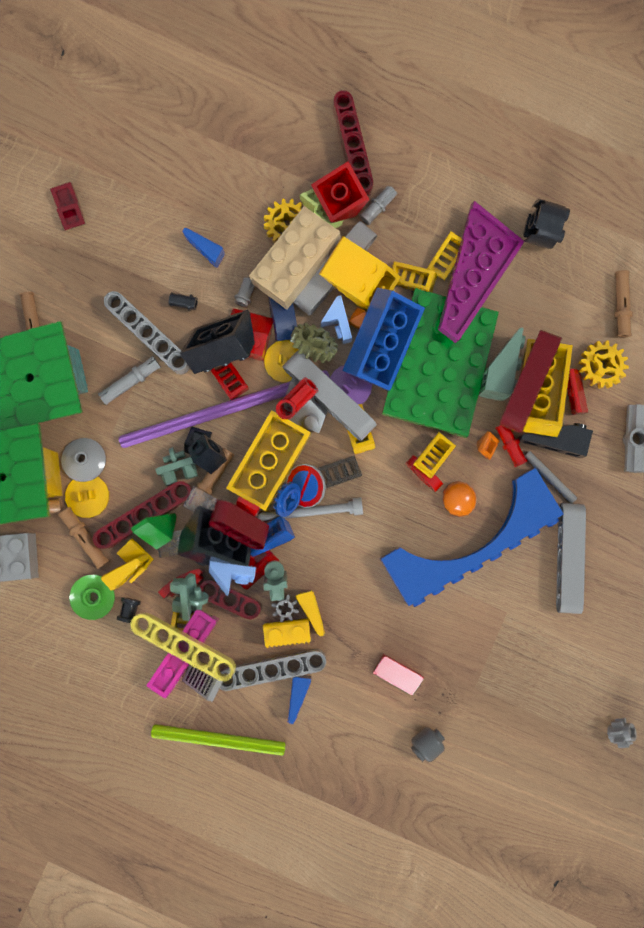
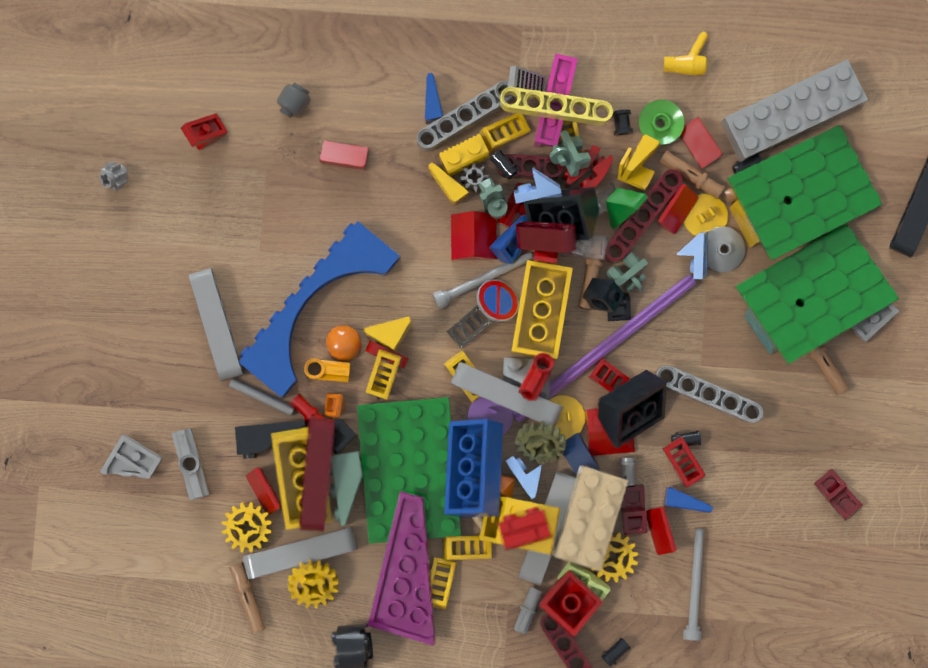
camera: 160 degrees right, 0 degrees up
light grey pin [98,356,161,405] -> none
lime axle [151,724,286,756] -> none
blue gear [273,482,301,517] -> none
none -> red slope [180,113,228,150]
none -> light grey beam [242,527,358,579]
none -> yellow gear [288,559,339,608]
none -> light orange piece [304,358,350,383]
none -> black panel [332,418,357,454]
none -> yellow slope [364,317,412,352]
none -> red slope [451,211,497,260]
none -> yellow slope [479,113,531,153]
none -> black pin [490,150,519,180]
none -> red brick [498,507,553,551]
none -> red slope [580,155,613,189]
none -> black pin [601,637,631,667]
none -> dark red slope [621,484,648,535]
none -> red slope [646,506,677,555]
none -> red slope [658,183,699,234]
none -> red slope [662,436,706,488]
none -> yellow piece [663,32,708,76]
none -> light blue slope [677,231,709,279]
none -> slope [680,117,723,169]
none -> light grey piece [683,528,704,641]
none -> black pin [732,155,762,174]

